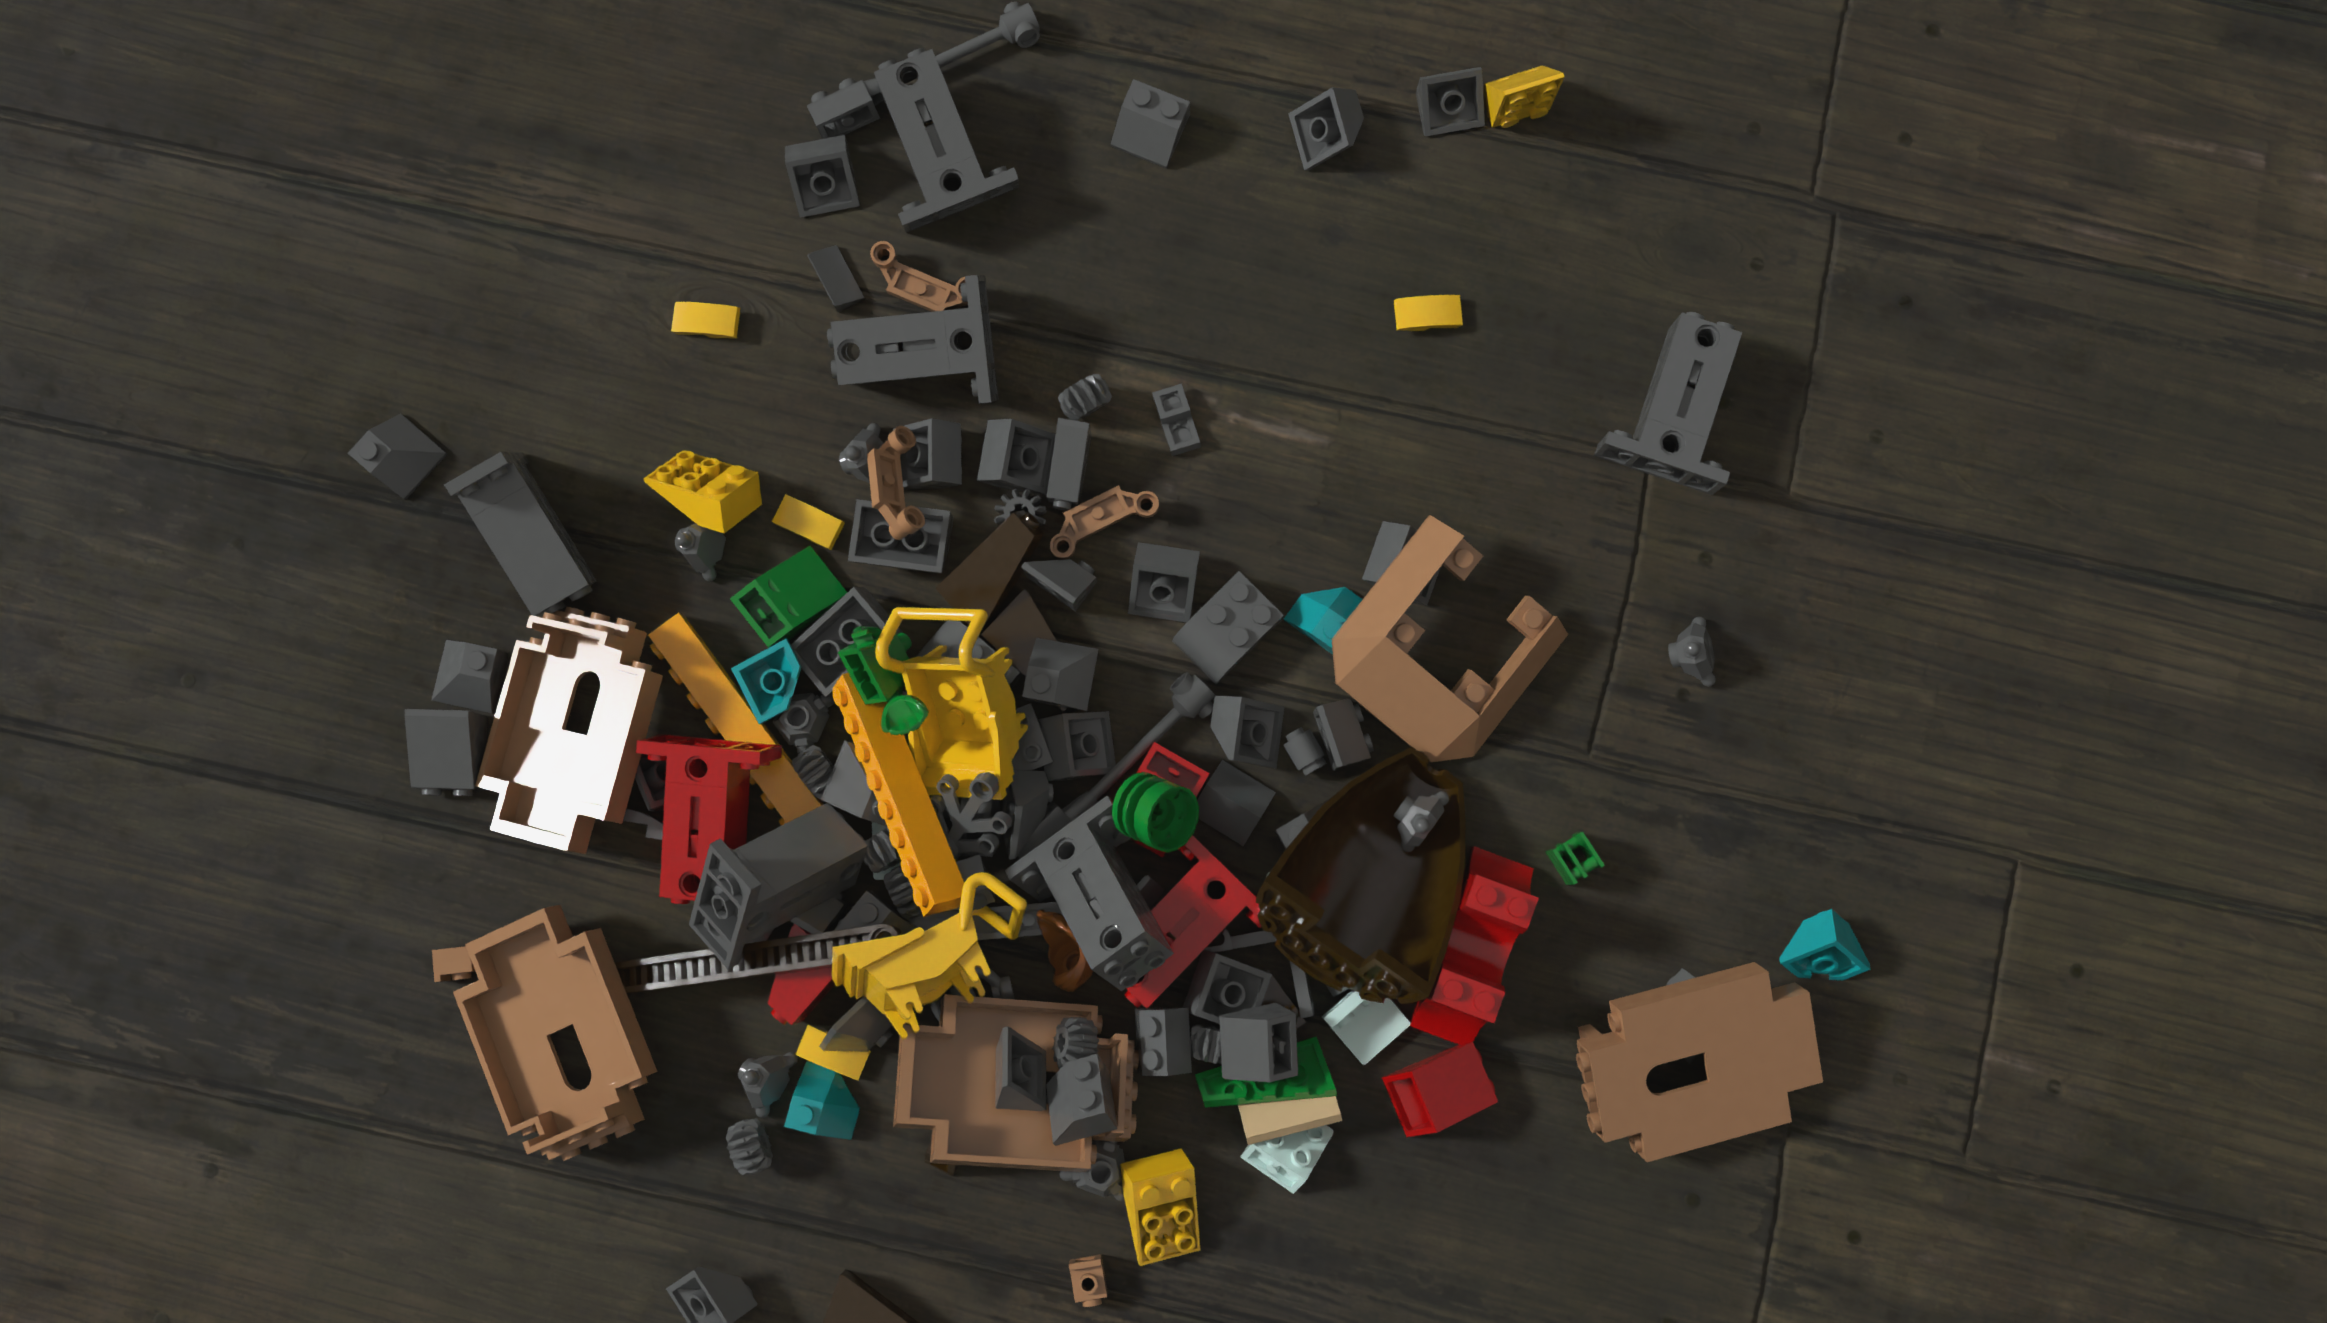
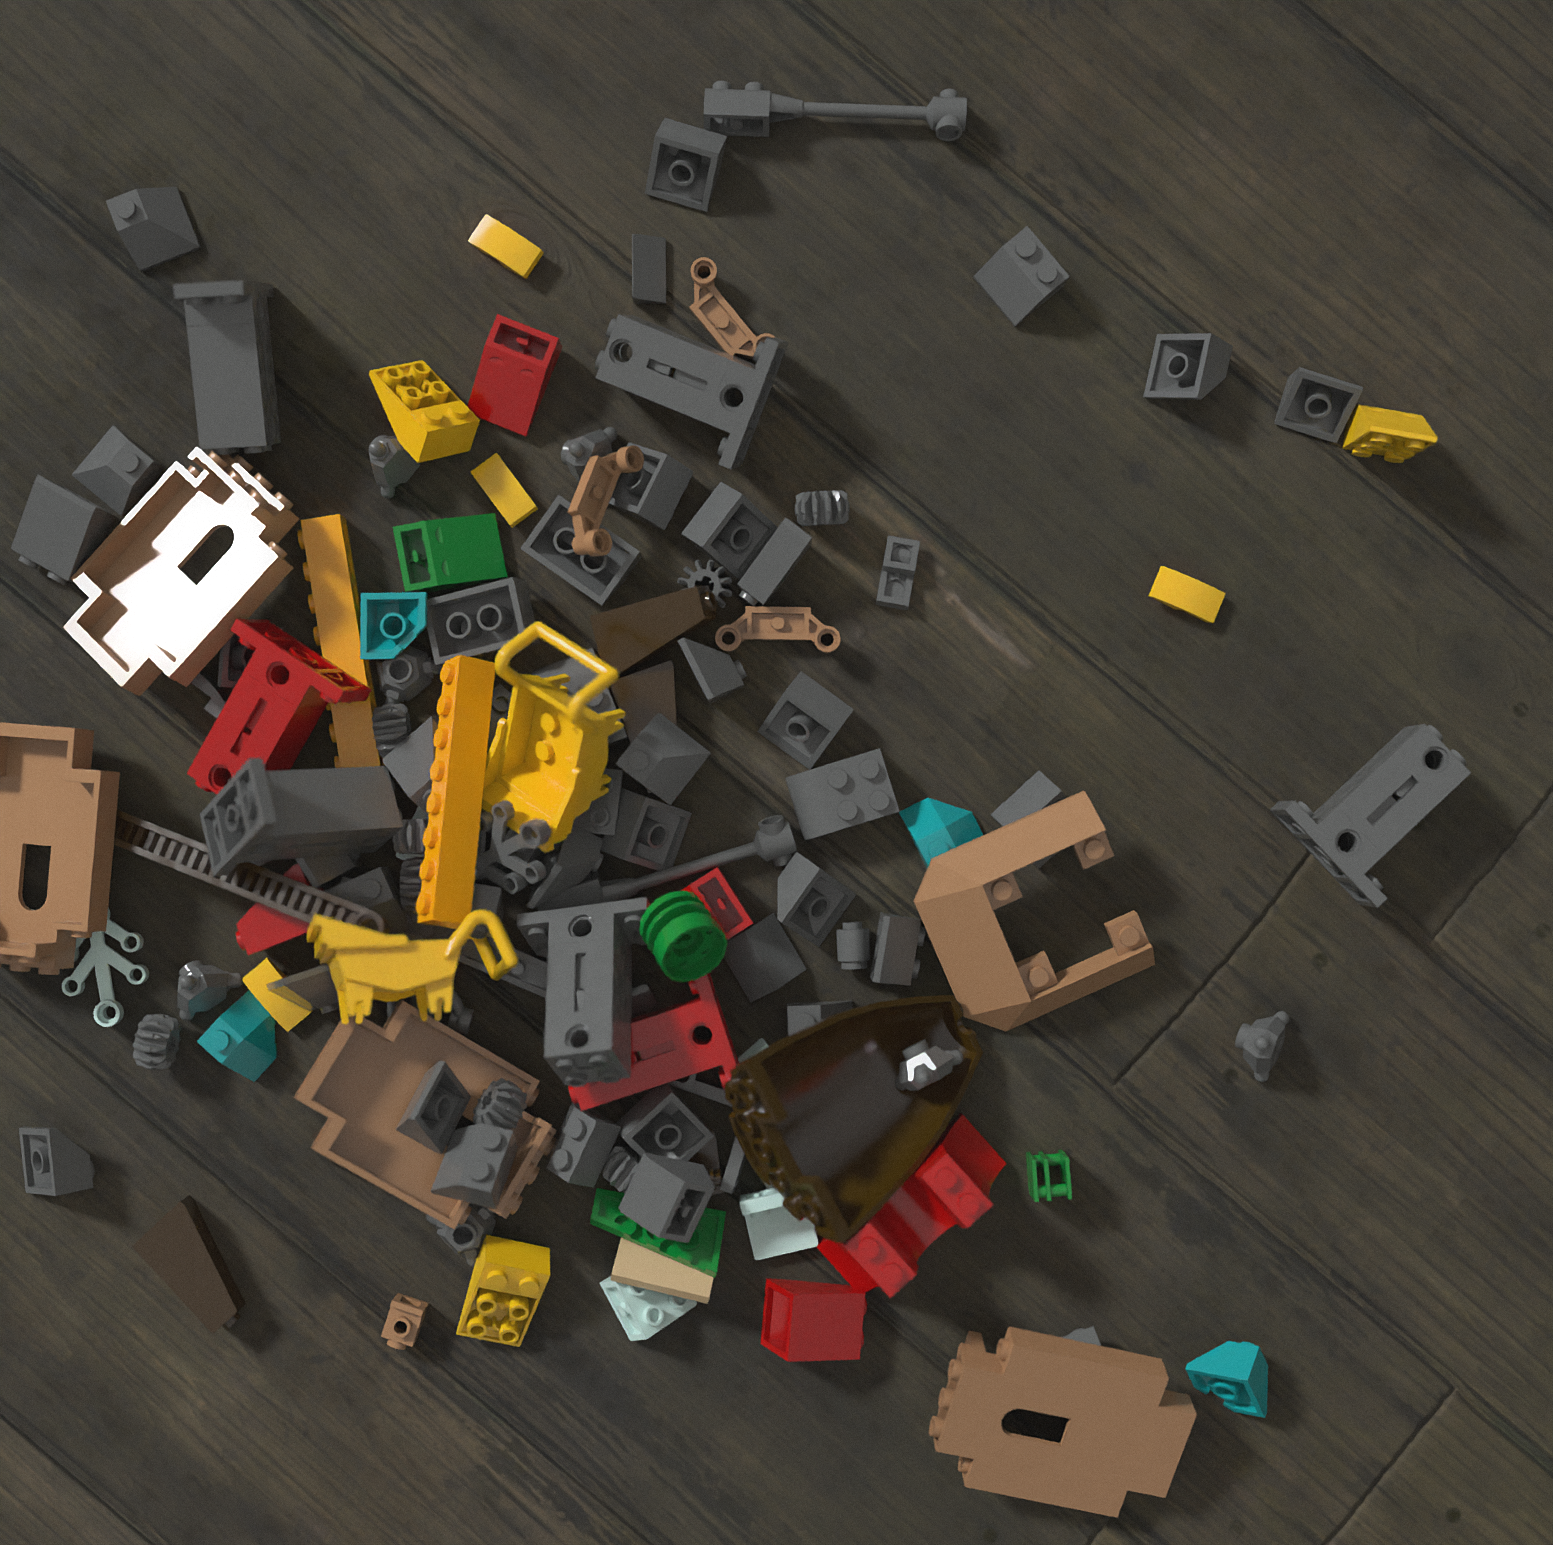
camera: 20 degrees right, 5 degrees up
green torso [838,626,929,735] -> none
dark grey brick [874,48,1019,233] -> none
dark orange piece [1036,910,1094,992] -> none
none -> light aqua plant [61,908,149,1027]
none -> red slope [467,314,563,437]

